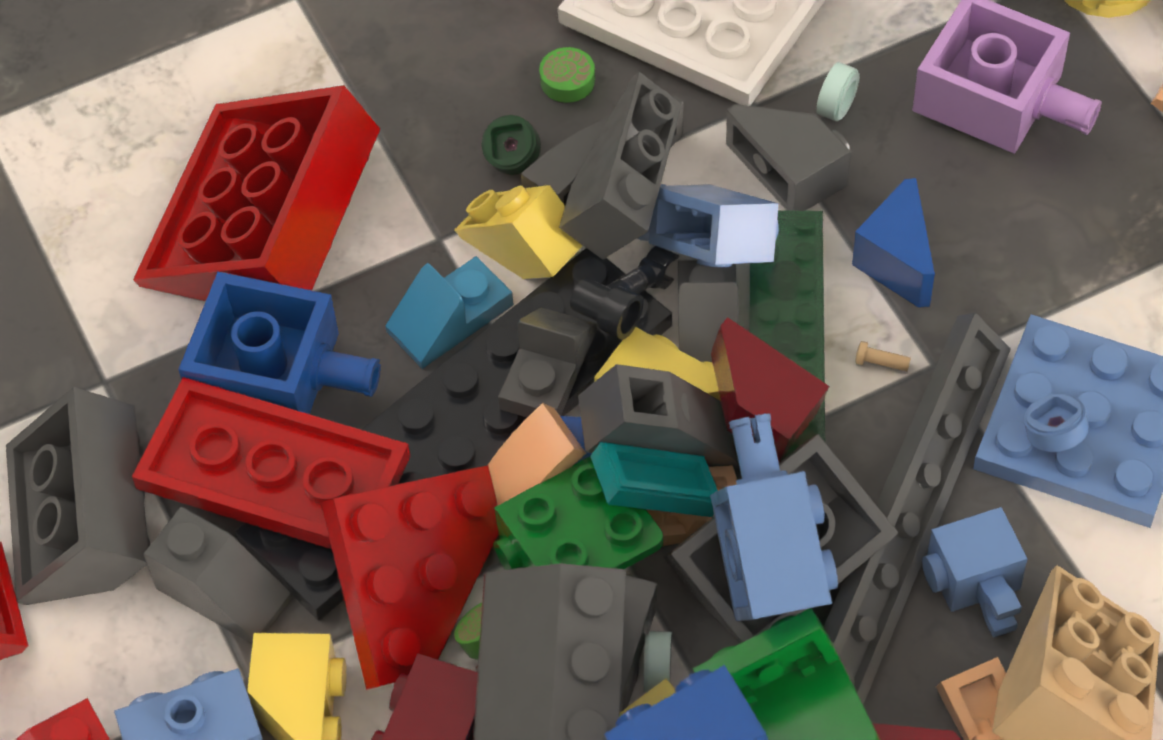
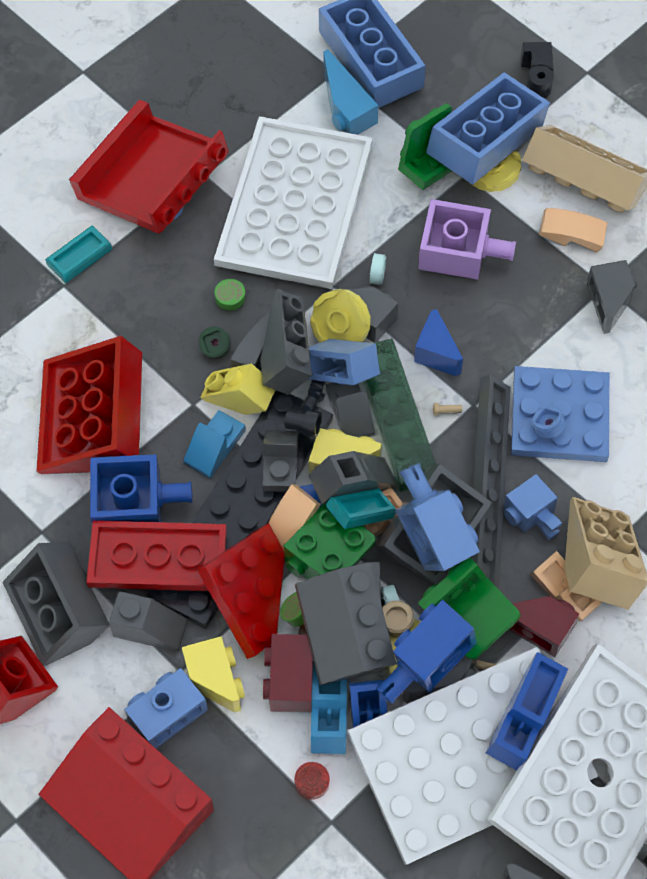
camera: 20 degrees left, 5 degrees up
dark red slope [711,317,830,463] -> none
none -> light yellow tile [310,289,370,342]
none -> tan tile [382,601,414,637]

